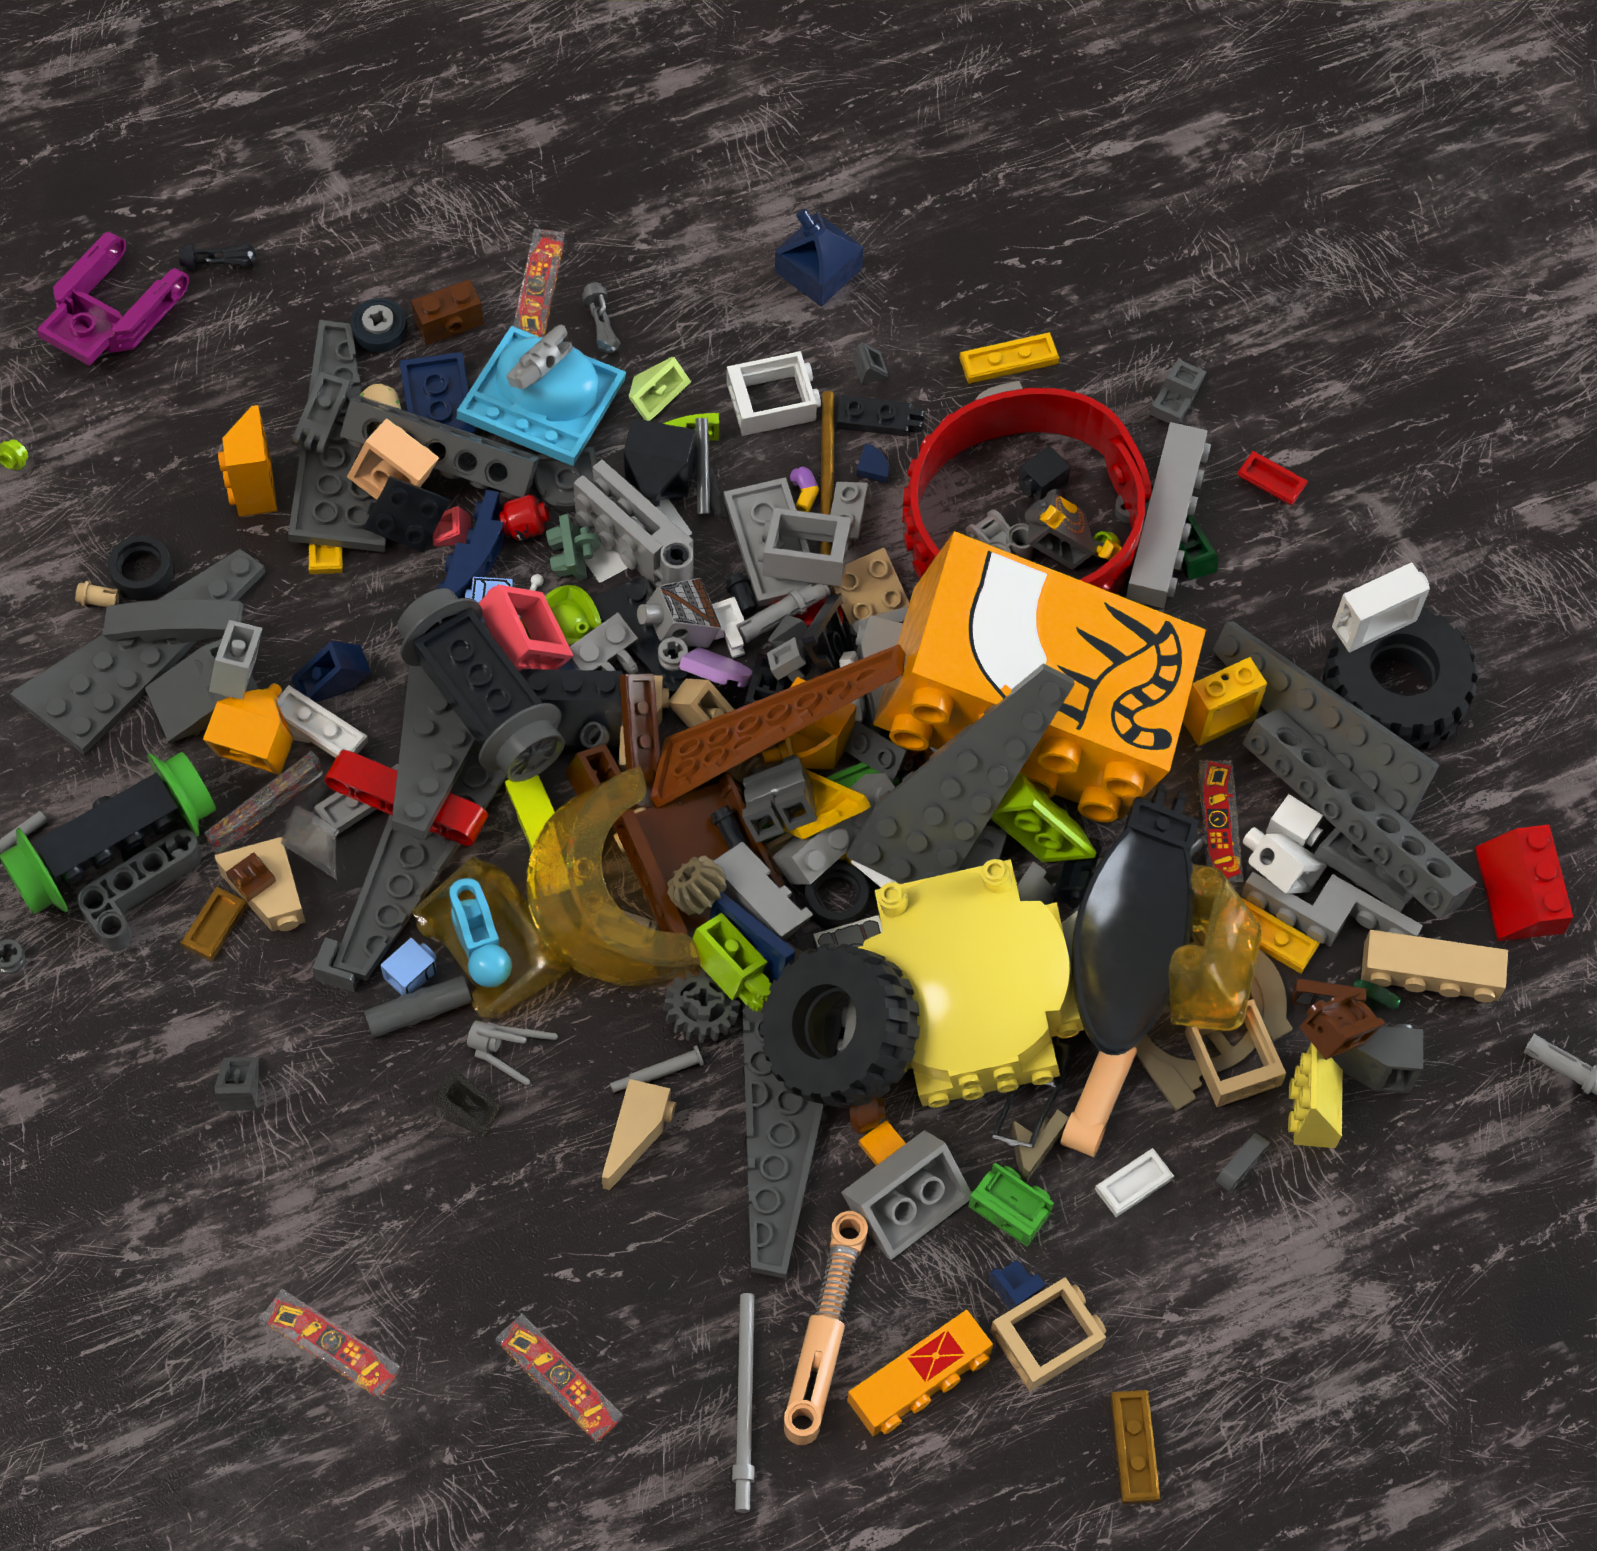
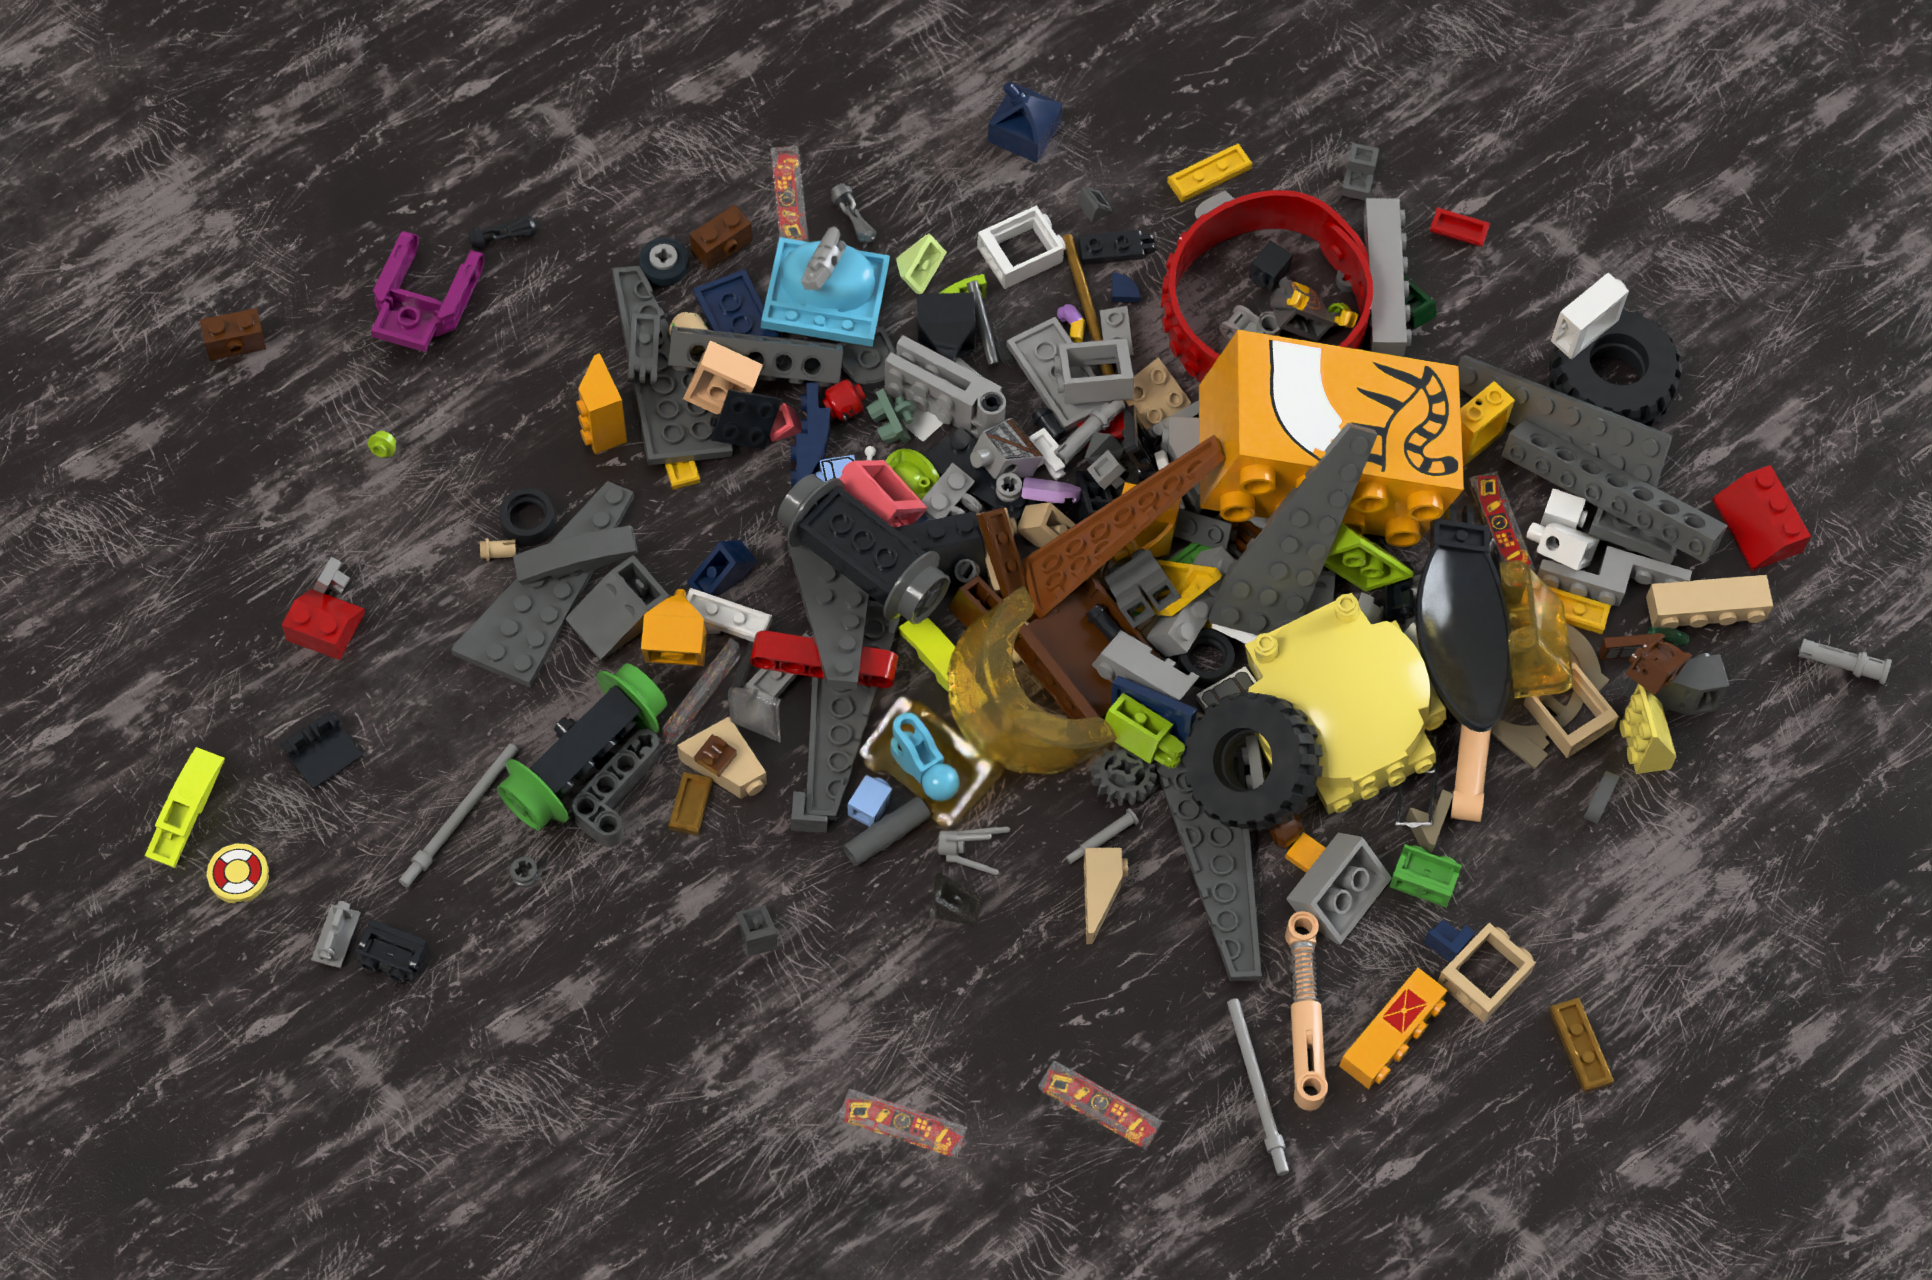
camera: 15 degrees left, 0 degrees up
light grey brick [209,620,262,700] -> none
dark tan gear [667,855,727,915] -> none
white tile [1095,1148,1174,1217] -> none

